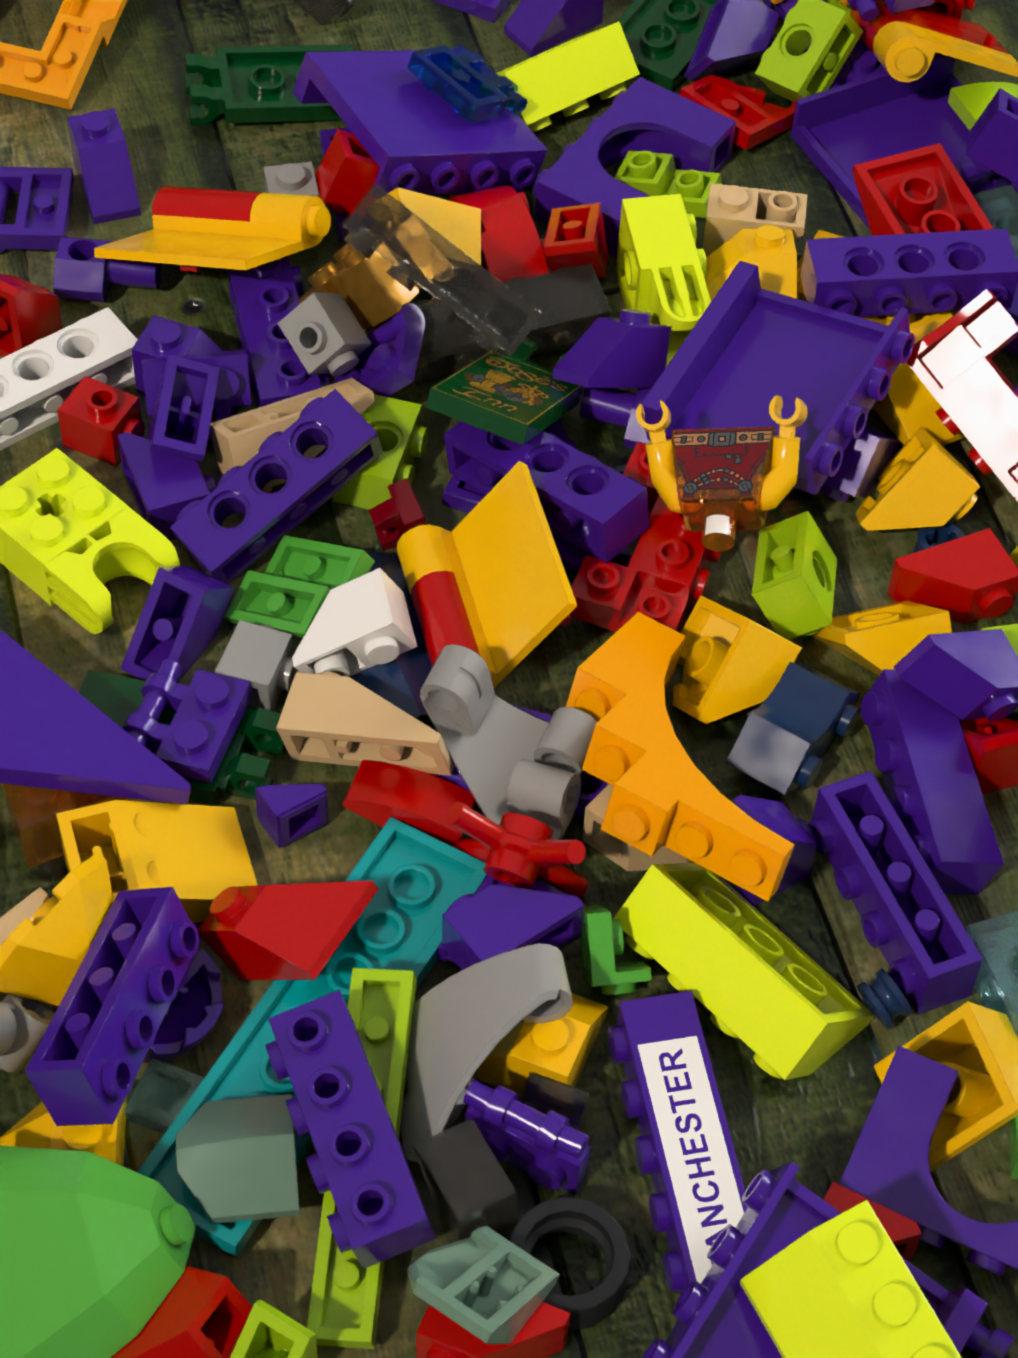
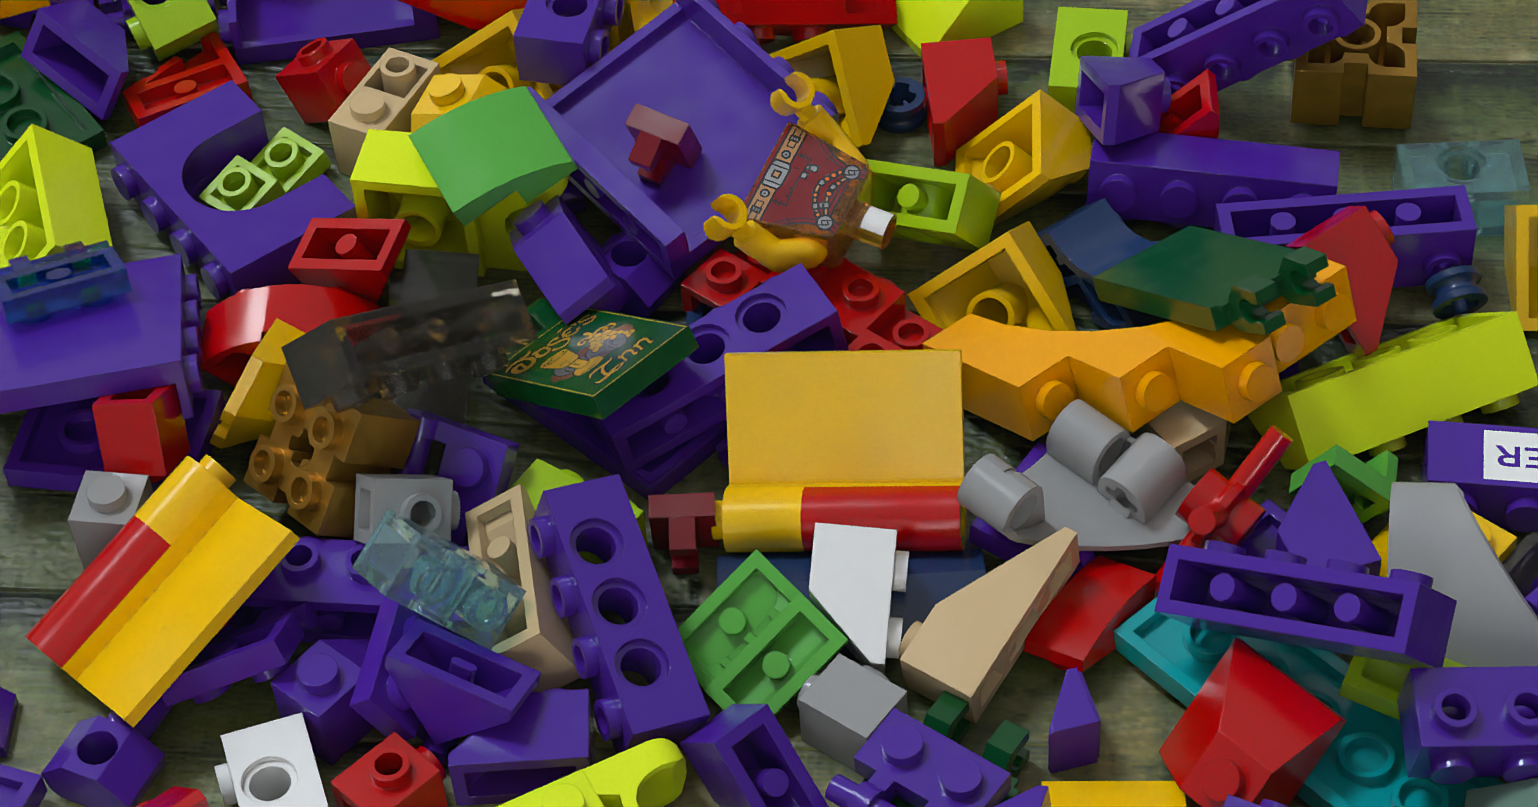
camera: 65 degrees left, 5 degrees down
none -> dark purple plate [162,602,318,707]
none -> red brick [275,37,372,124]
none -> clear light blue brick [352,508,527,650]
none -> bright green slope [409,86,578,226]
none -> dark red tile [625,103,703,187]
none -> dark green tile [1092,225,1337,335]
none -> dark purple brick [1154,540,1457,668]
none -> red slope [1285,206,1398,356]

